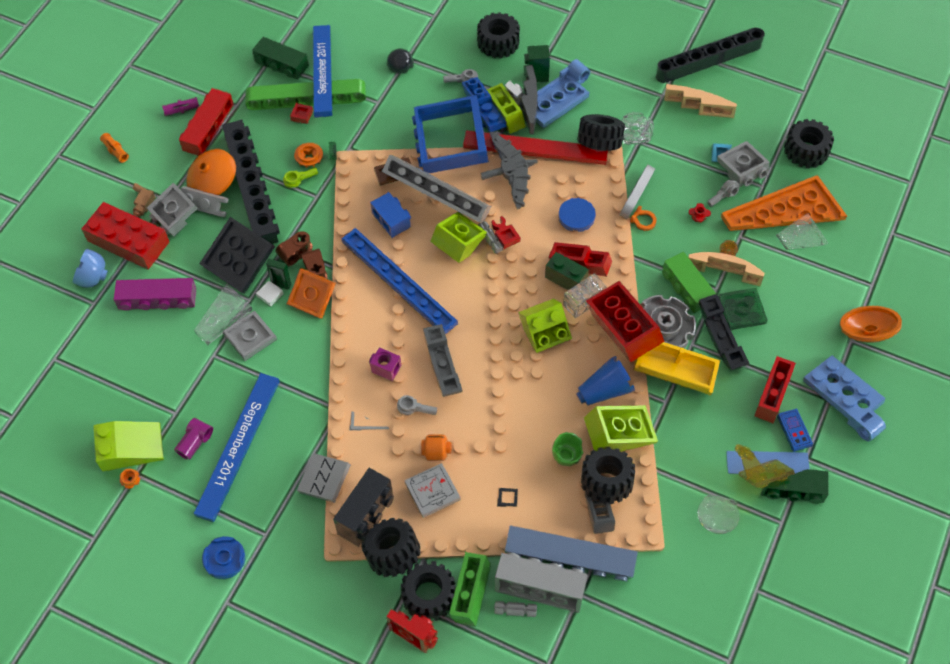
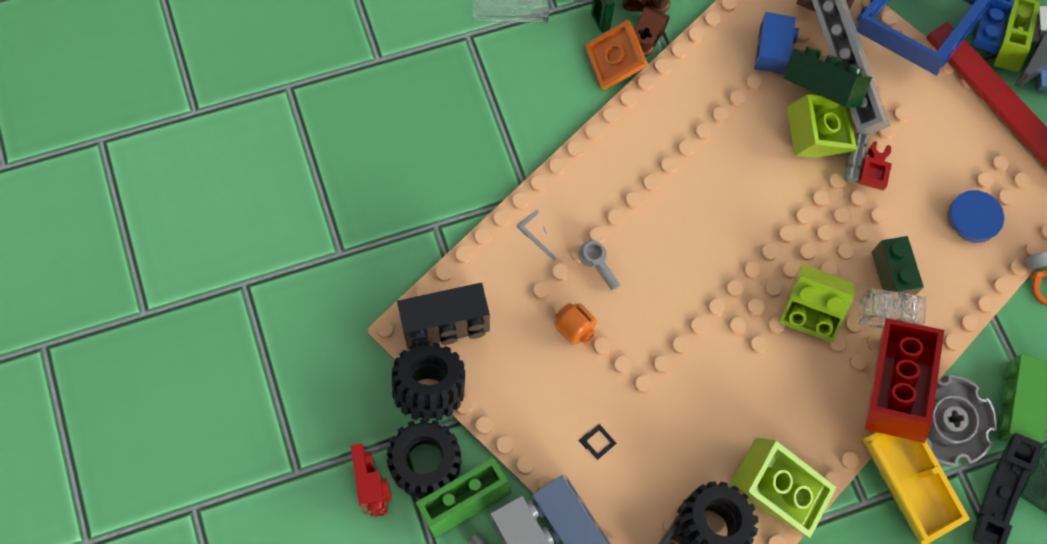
camera: 40 degrees right, 10 degrees up
lime slope [93,421,164,472] -> none
orange plate [120,469,140,489] -> none
magenta piece [174,418,213,460] -> none
blue tile [194,373,280,522] -> none
blue tile [202,536,246,579] -> none
light grey tile [222,310,277,361] -> none
white tile [256,281,284,306] -> none
light grey tile [297,453,351,503] -> none
blue tile [341,228,458,334] -> none
magenta brick [369,347,402,381] -> none
light grey tile [405,463,461,518] -> none
dark grey slope [423,324,463,397] -> none
dark grey bar [480,131,538,209] -> none
red slope [549,242,612,277] -> none
bright green hair [552,432,584,466] -> none
blue cone [576,356,635,406] -> none
none -> dark green brick [784,46,872,108]

